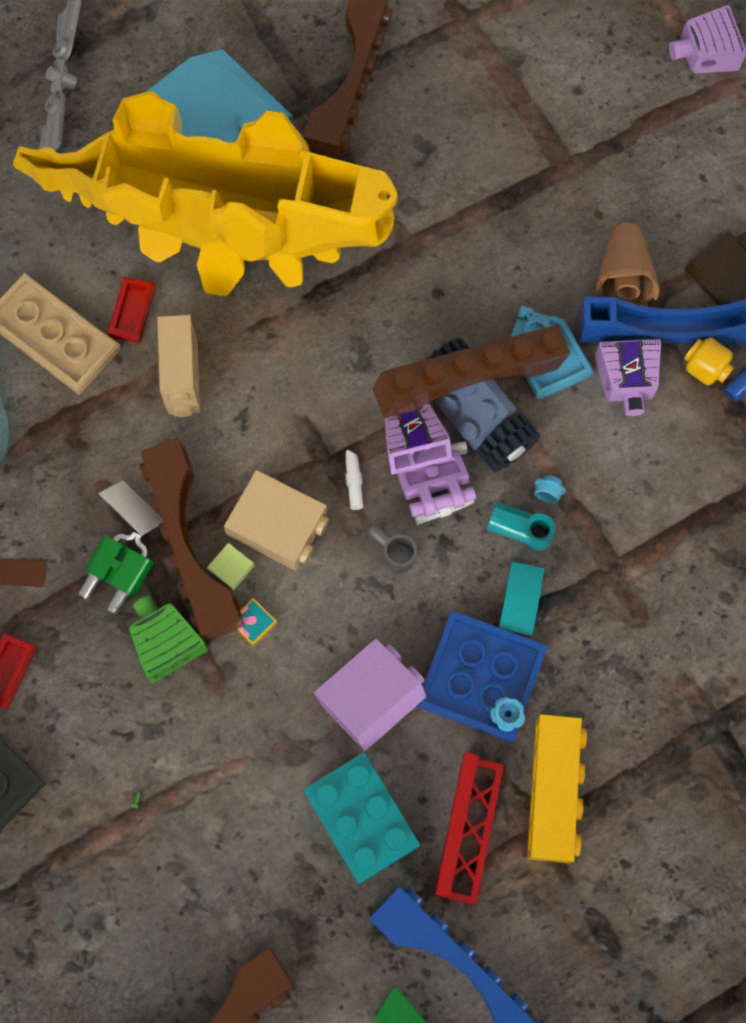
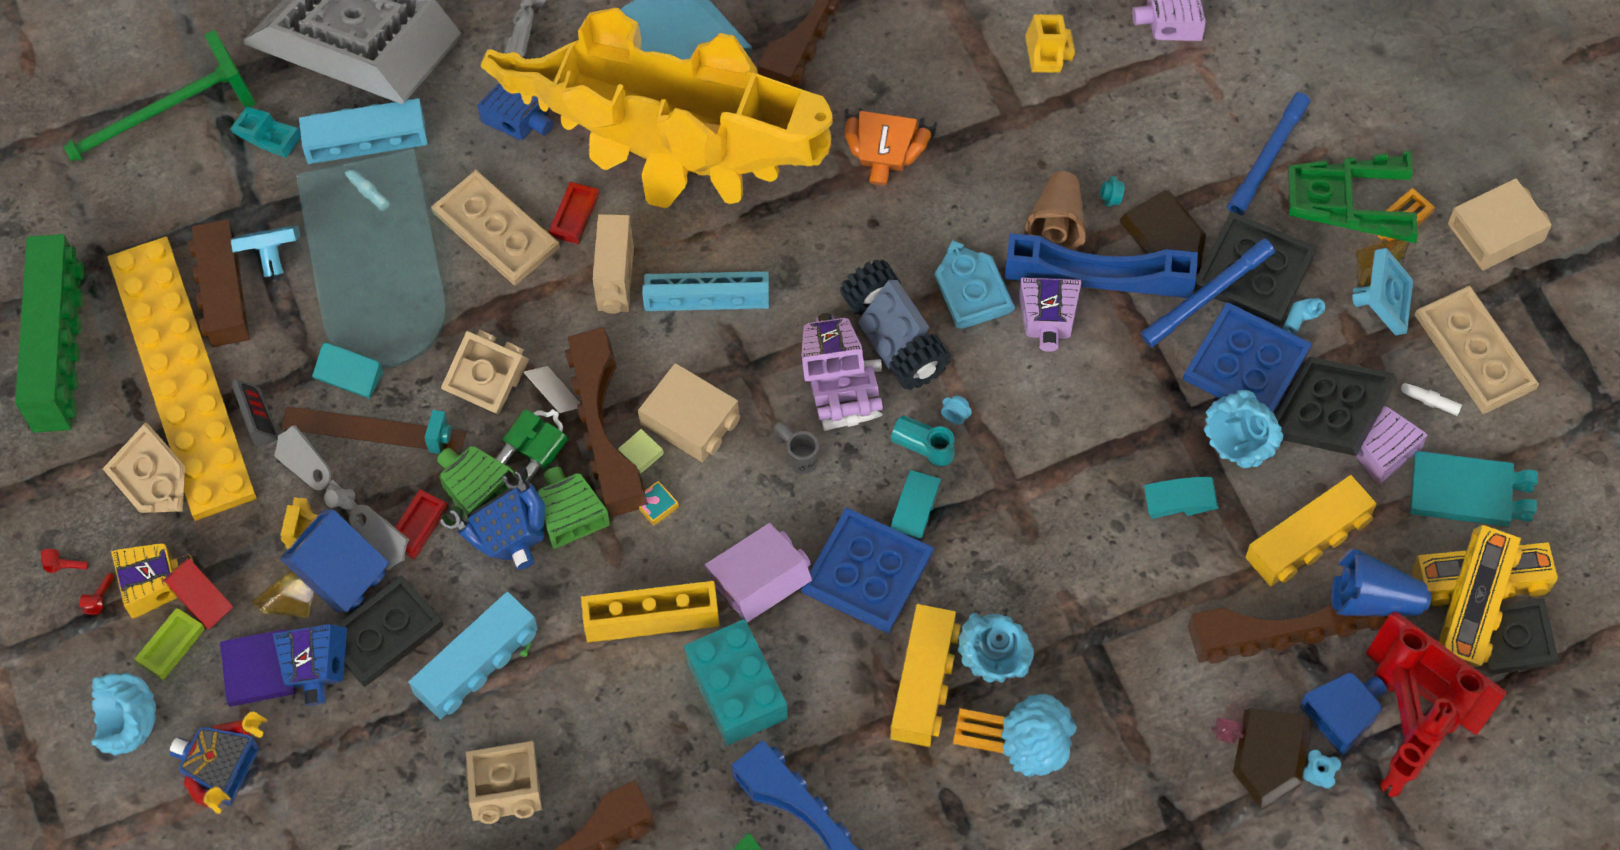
camera: 10 degrees right, 10 degrees down
white piece [345,450,364,510] -> none
reddish brown arch [372,324,571,418] -> none
red fence [434,752,504,905] -> none
medium azure plate [491,697,525,732] -> none
yellow head [684,338,734,386] -> none
none -> medium azure brick [408,592,538,720]
none -> teal plate [425,410,452,454]
none -> bright green torso [437,446,515,521]
none -> tan plate [440,330,529,415]
none -> blue torso [441,466,546,570]
none -> tan plate [466,741,542,824]
none -> blue torso [477,83,554,140]
none -> yellow brick [581,581,720,643]
none -> medium azure fence [643,271,769,311]
none -> orange torso [844,108,937,186]
none -> light orange tile [953,709,1005,754]
none -> medium azure hair [958,612,1034,682]
none -> medium azure hair [1001,694,1076,777]
none -> yellow brick [1025,14,1075,73]
none -> teal plate [1100,176,1125,207]

